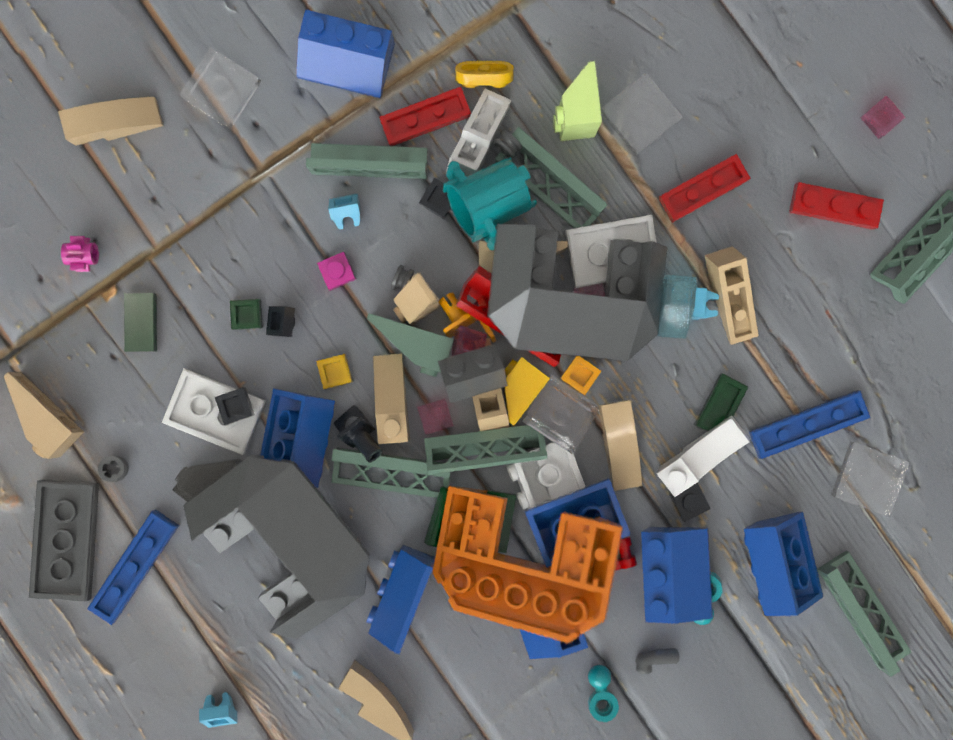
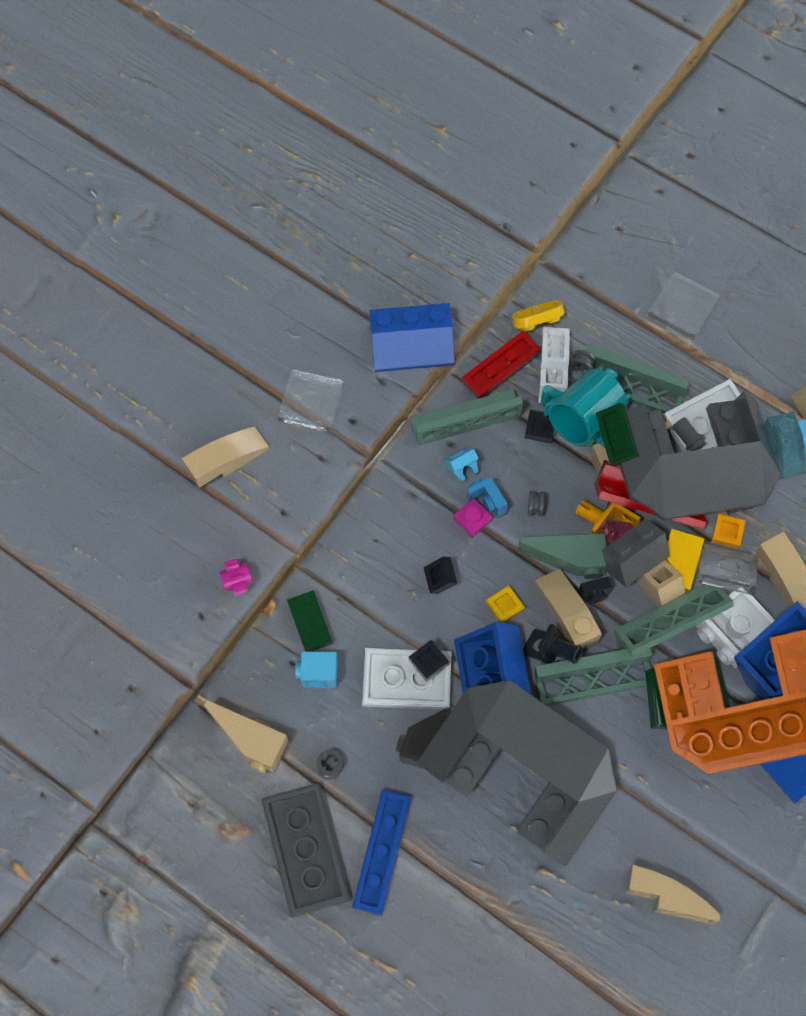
camera: 20 degrees left, 20 degrees down
medium azure tile [199,692,238,728] -> none
dark green tile [230,299,263,330] -> none
blue slope [366,545,435,654] -> none
tan slope [393,273,440,326] -> none
clear pink plate [417,398,454,435] -> none
yellowish green slope [553,61,602,141] -> none
red plate [658,153,751,223] -> none
none -> medium azure brick [295,652,338,688]
none -> dark azure bracket [466,477,508,519]
none -> black plate [578,577,612,604]
none -> dark green tile [596,403,639,466]
none -> dark grey pin [671,417,706,451]

